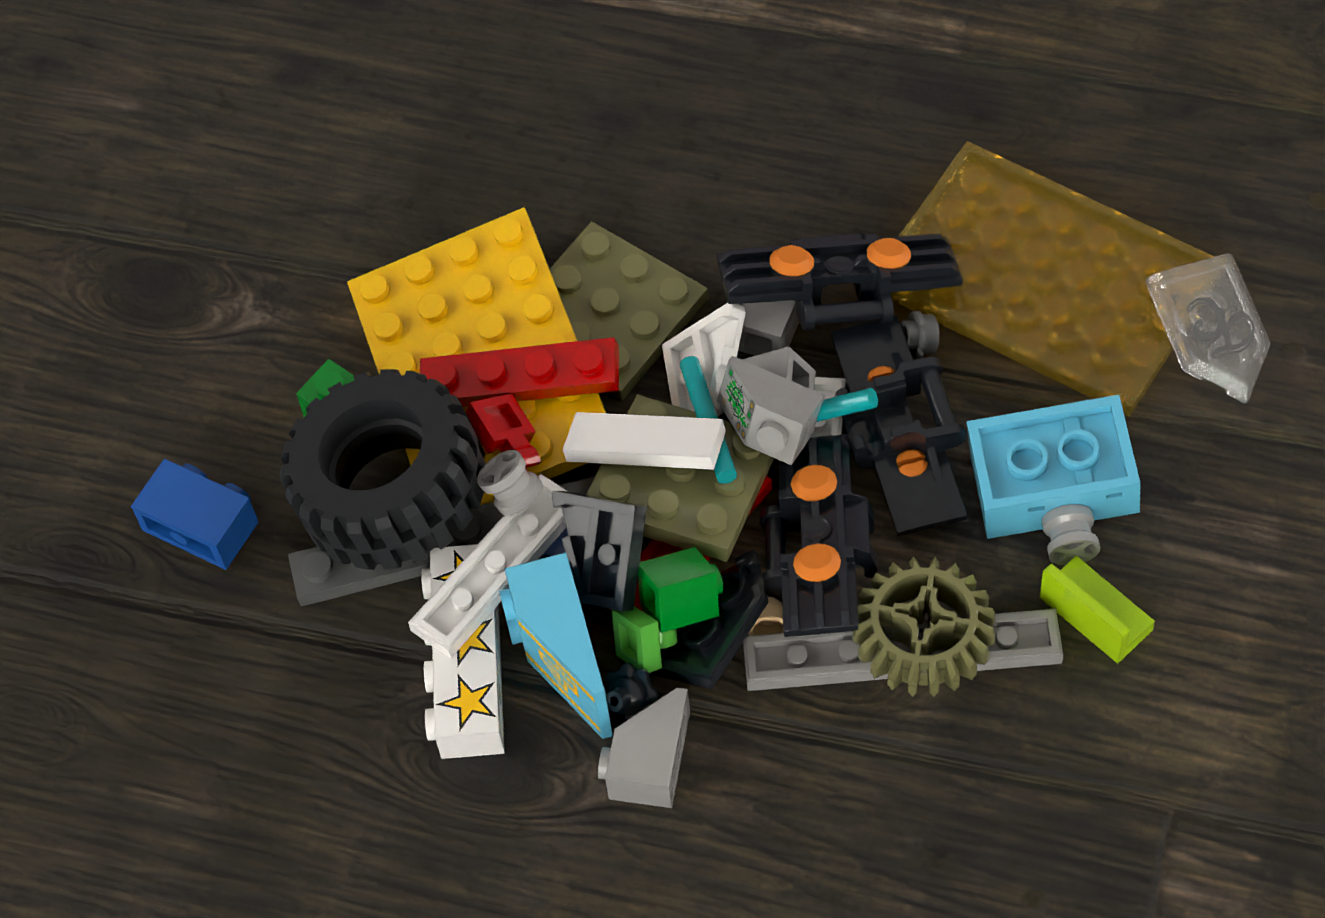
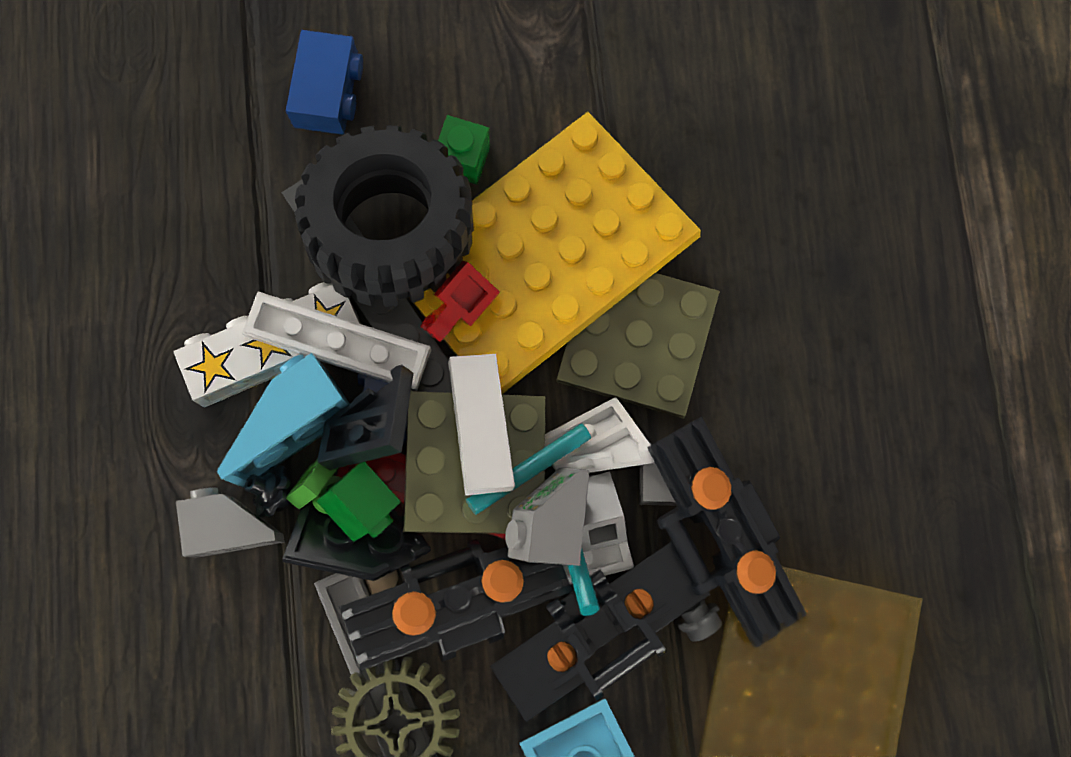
camera: 65 degrees right, 20 degrees up
red plate [420,337,619,407] -> none
light grey wheel [477,450,543,516] -> none

